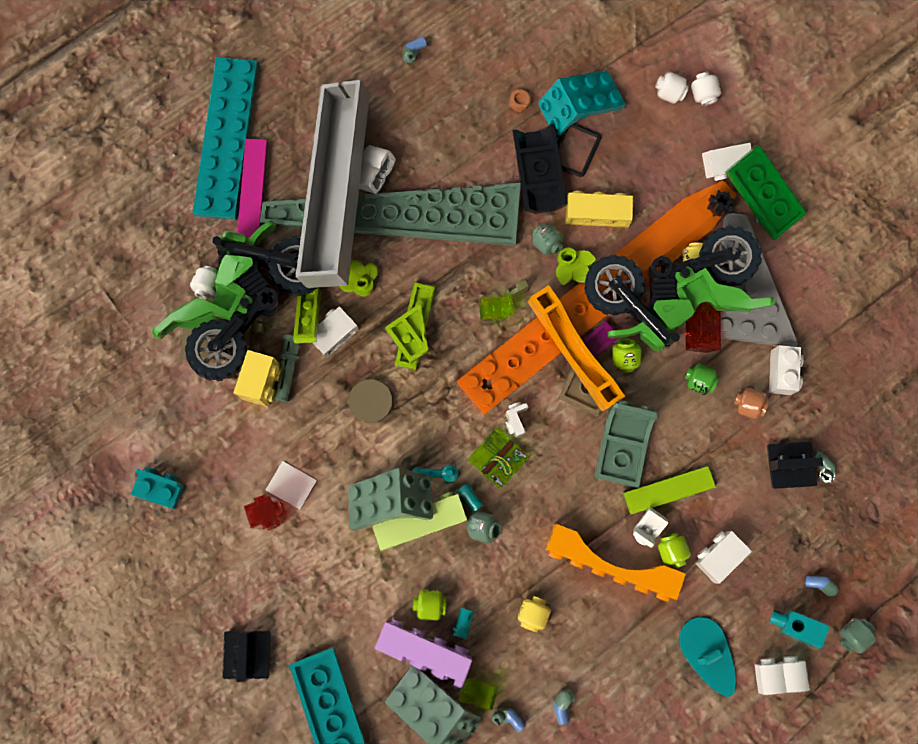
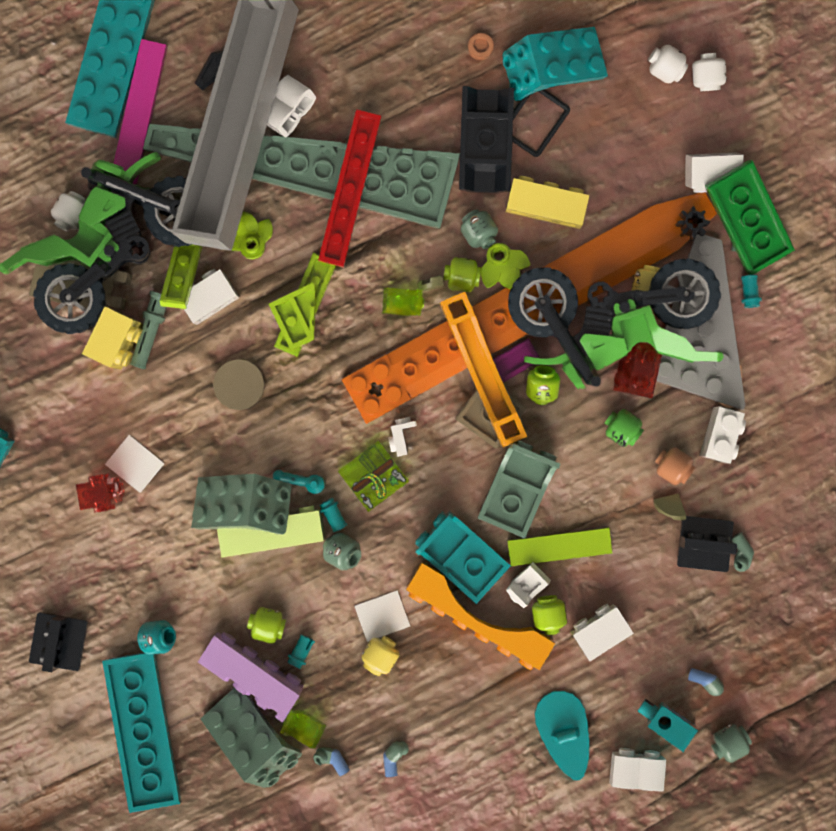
camera: 15 degrees right, 10 degrees up
none -> teal head [137,620,176,655]
none -> black piece [195,46,225,90]
none -> red plate [318,109,382,268]
none -> white sticker [355,590,410,642]
none -> teal bracket [415,510,511,604]
none -> lime head [443,257,481,292]
none -> olive tile [653,494,686,520]
none -> teal pin [741,275,762,308]

